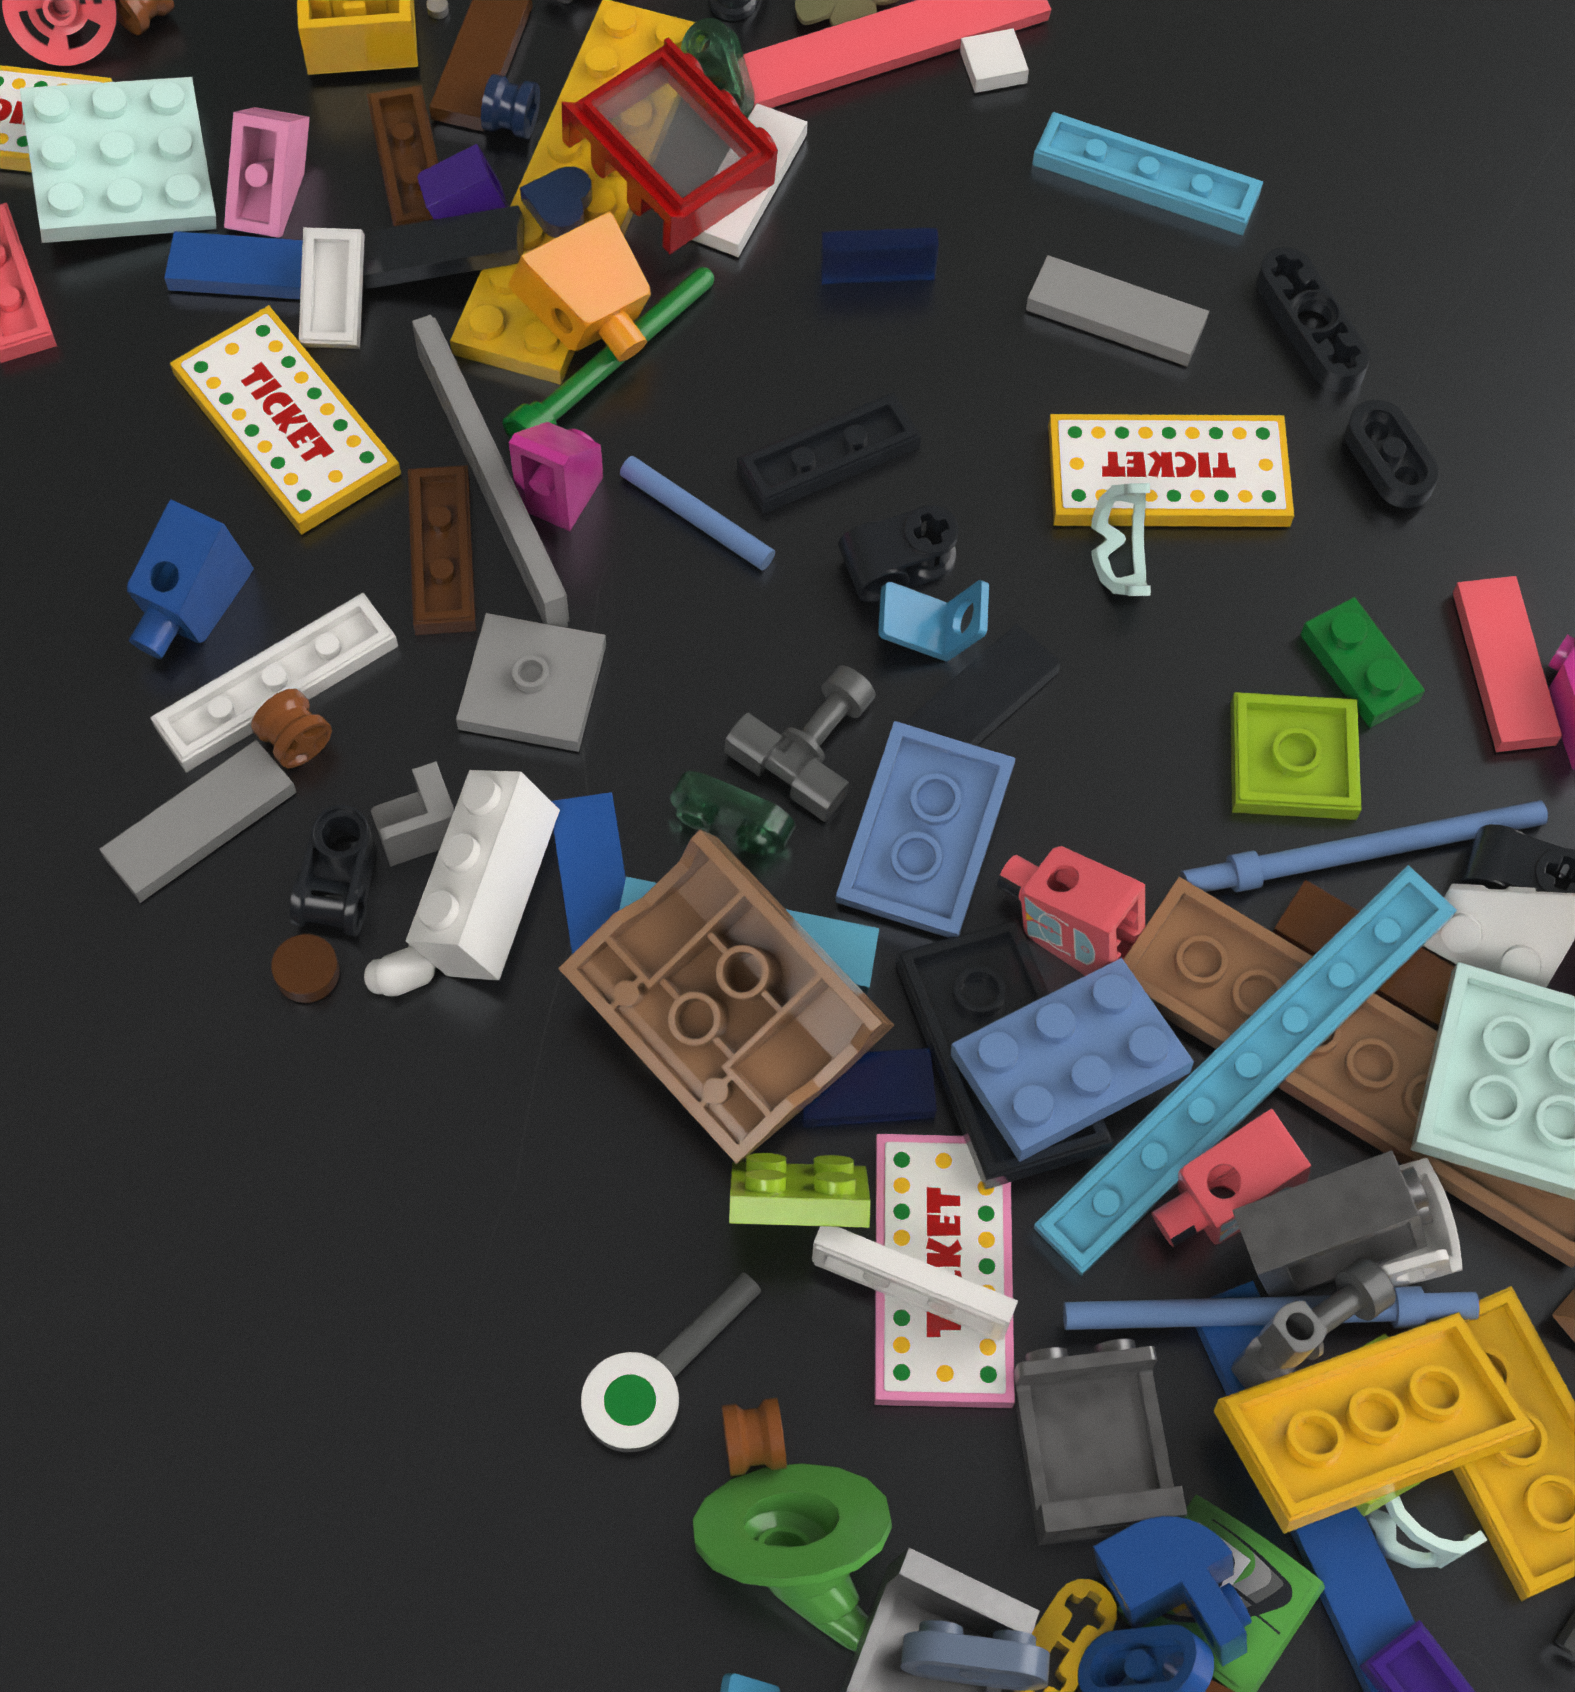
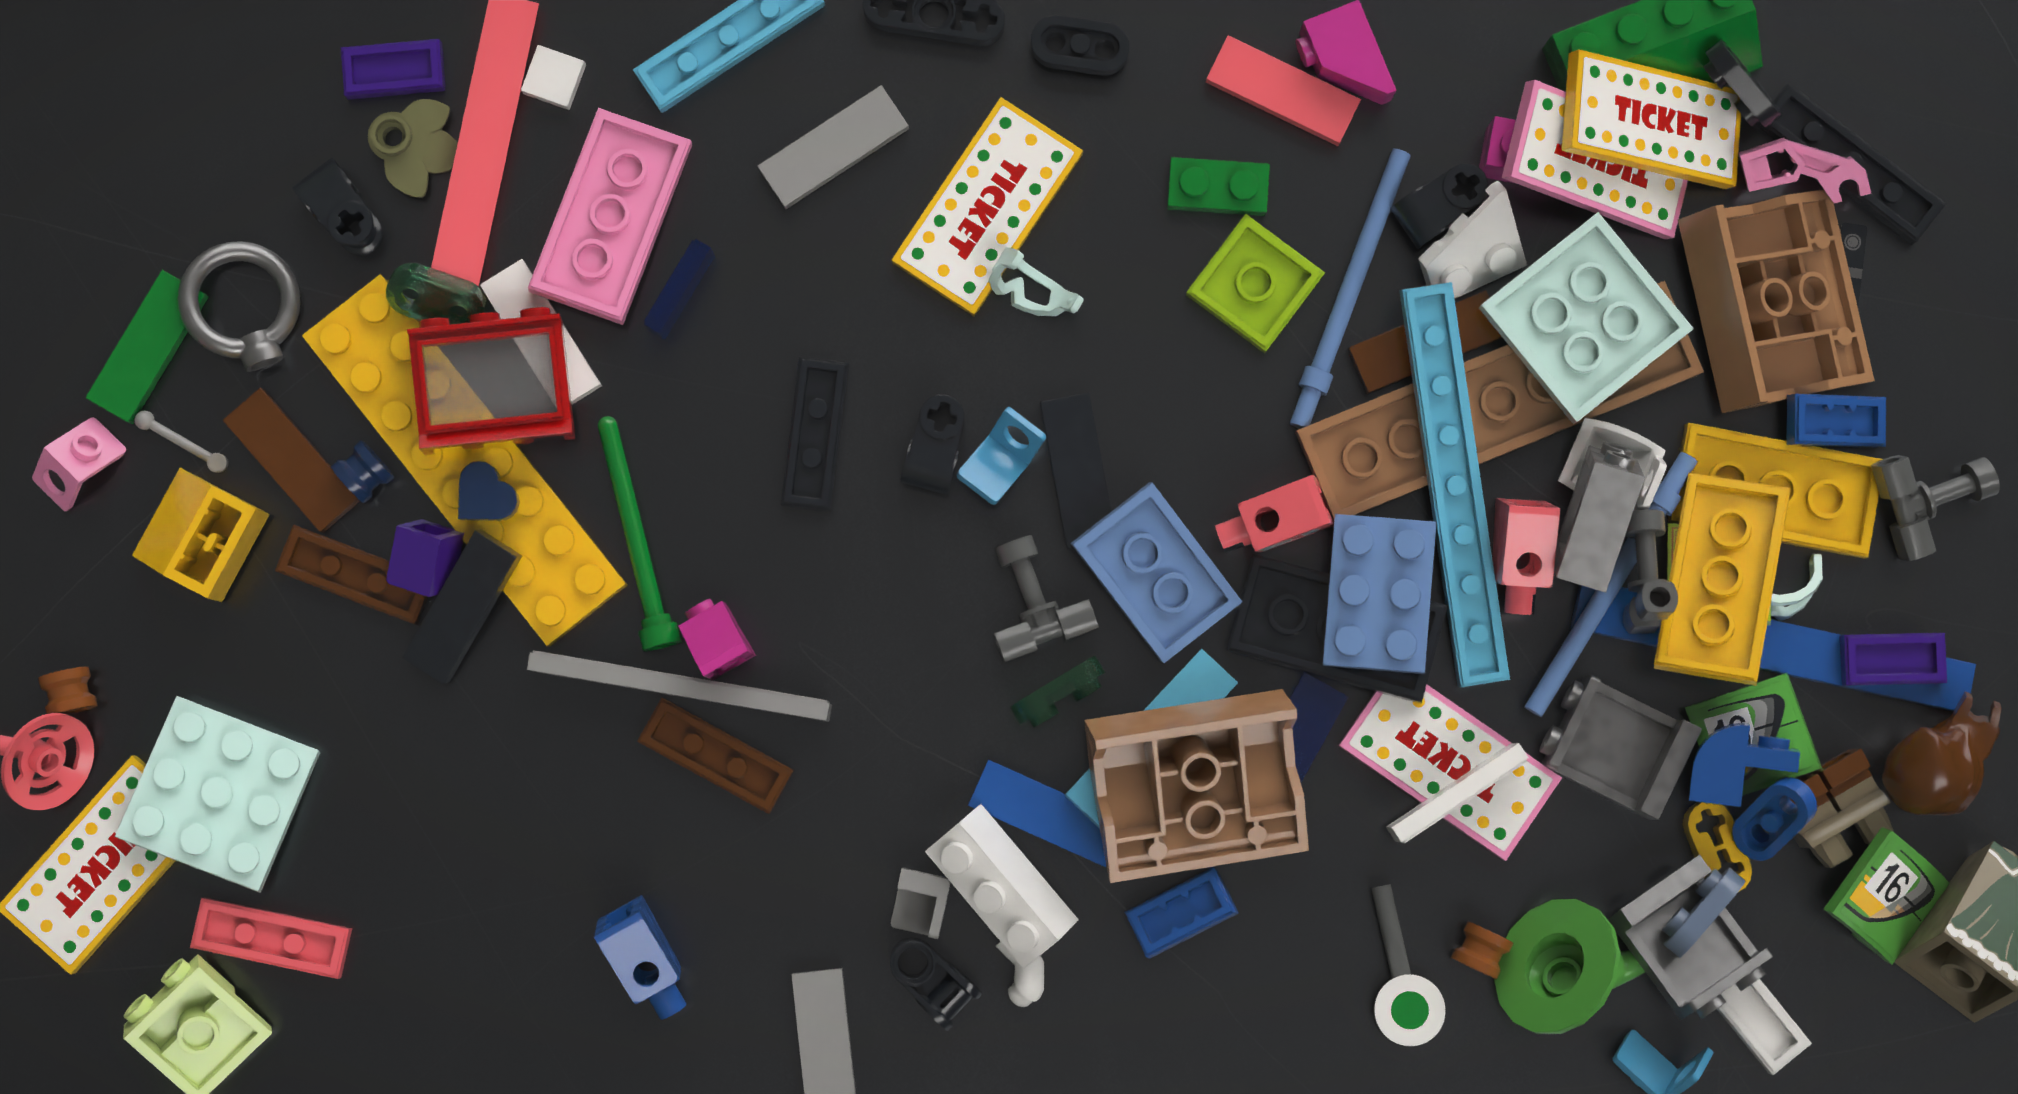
camera: 55 degrees left, 20 degrees up
white tile [150,593,398,773] -> none
blue tile [164,231,303,299] -> none
tile [170,305,401,535] -> none
bright pink slope [224,107,310,238] -> none
dark orange wheel [251,688,332,768] -> none
reddish brown tile [271,934,340,1003] -> none
white tile [299,227,365,349] -> none
light grey plate [456,613,606,752] -> none
light orange torso [508,211,651,362] -> none
medium blue bar [620,456,775,571] -> none
lime plate [729,1153,871,1228] -> none
none -> bright pink tile [528,108,692,325]
none -> blue plate [1125,867,1239,959]

